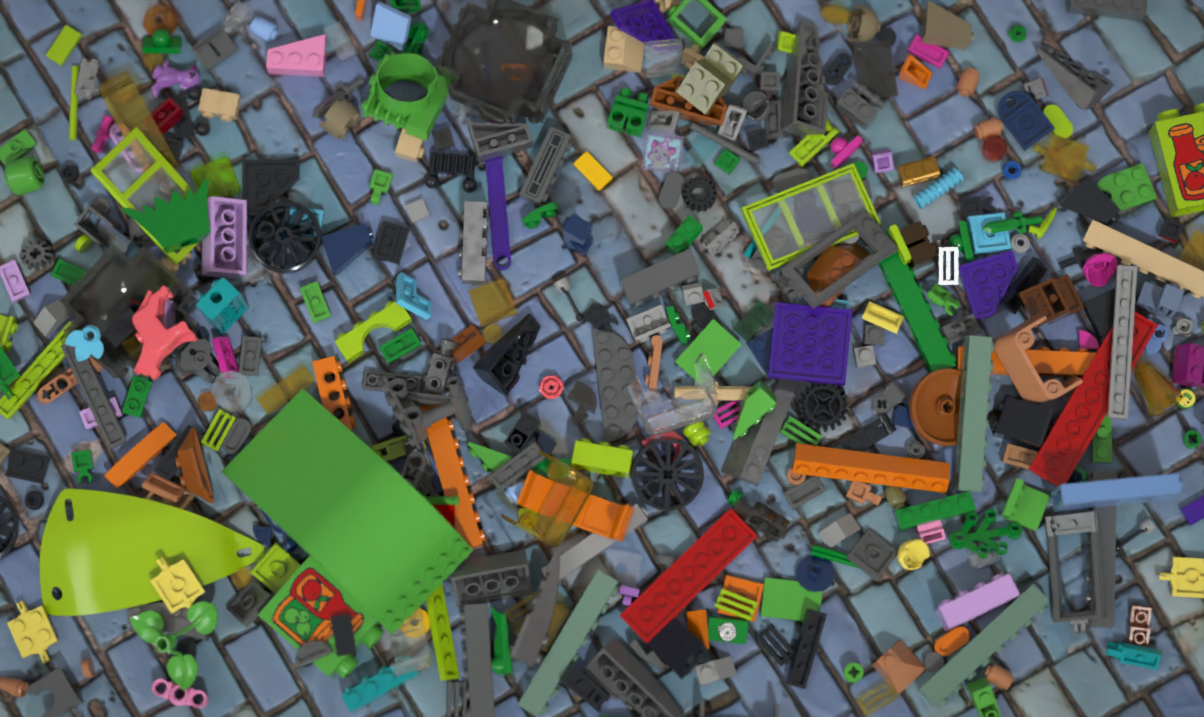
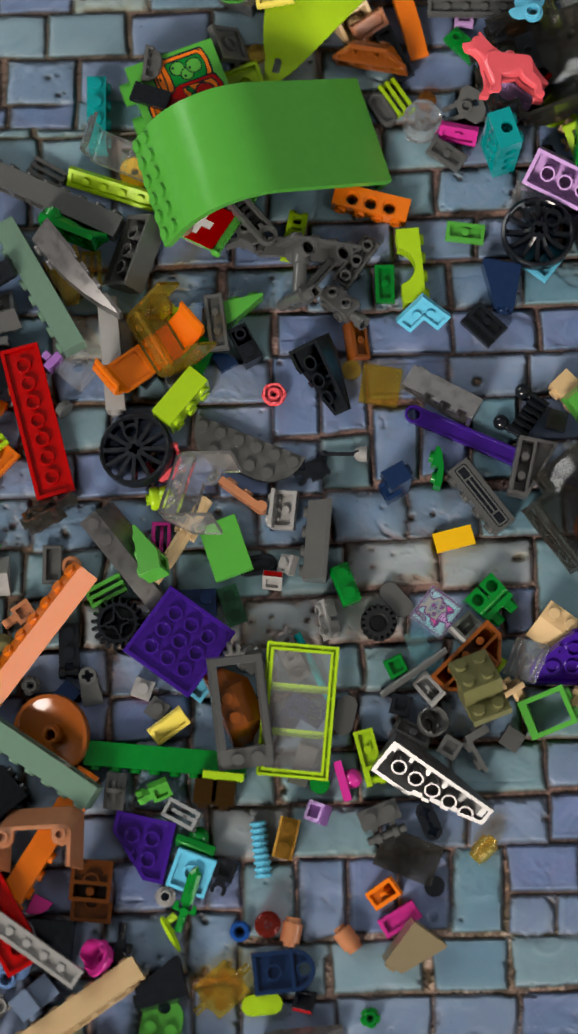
camera: 120 degrees right, 0 degrees up
clear yellow tile [257,366,315,415] -> none
bright green plate [369,169,393,206] -> none
light grey tile [405,198,430,224] -> none
orange brick [419,405,486,549] -> none
clear smoke brick [568,380,597,427] -> none
green slope [666,306,690,346] -> none
green bush [727,488,744,507] -> none
lime plate [775,31,796,54] -> none
dark tan cylinder [847,4,881,43] -> none
black plate [1000,257,1048,314] -> none

